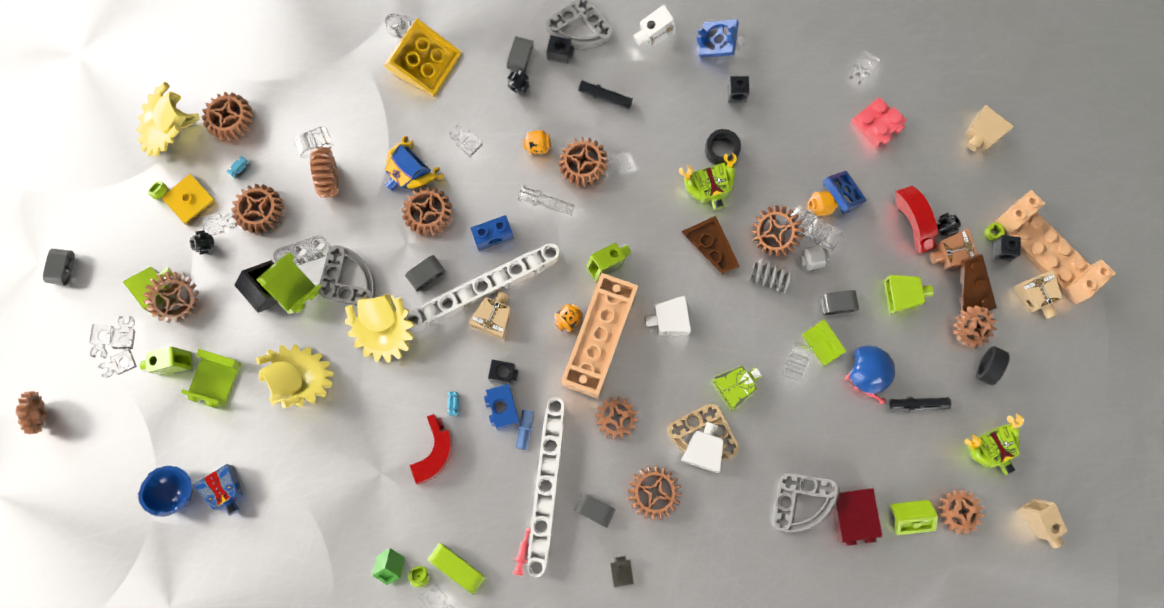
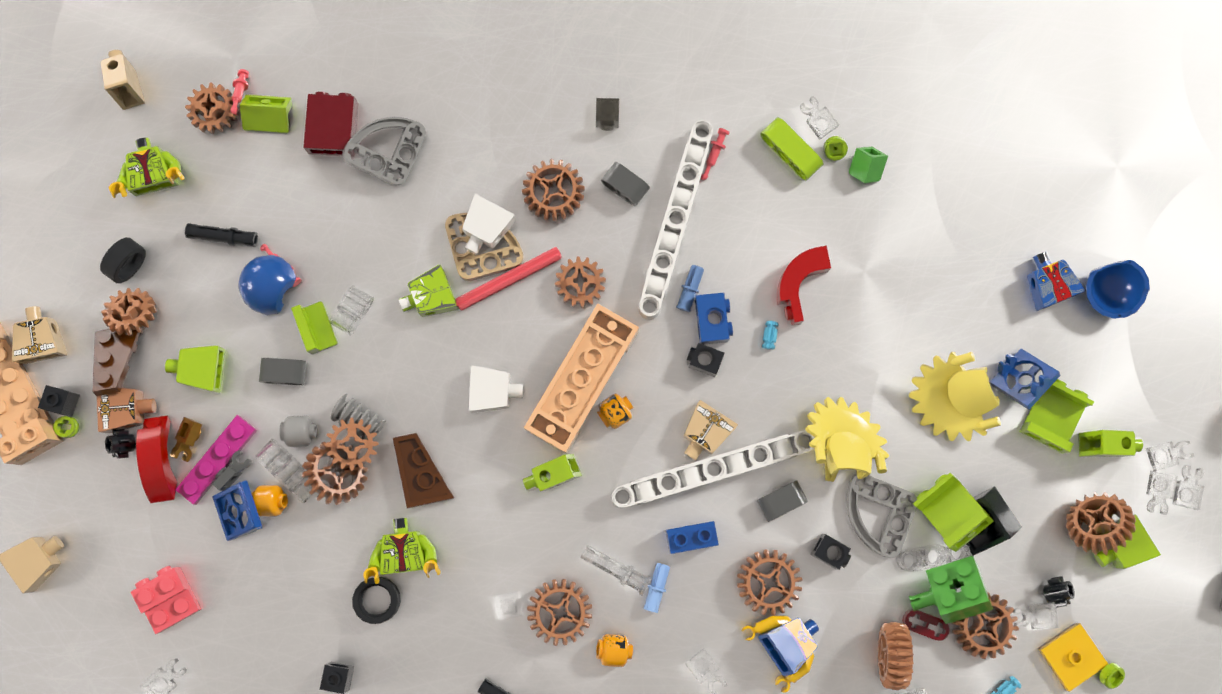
camera: 170 degrees left, 5 degrees up
none -> pearl gold plate [170,417,202,462]
none -> dark pink plate [175,415,257,505]
none -> dark grey plate [212,450,252,491]
none -> coral piece [230,69,249,115]
none -> nougat gear [325,418,379,471]
none -> coral axle [455,247,562,310]
none -> light blue axle [643,563,670,613]
none -> black brick [810,534,851,570]
none -> dark red beam [902,609,950,641]
none -> bright green brick [909,556,993,624]
none -> blue piece [990,349,1061,410]

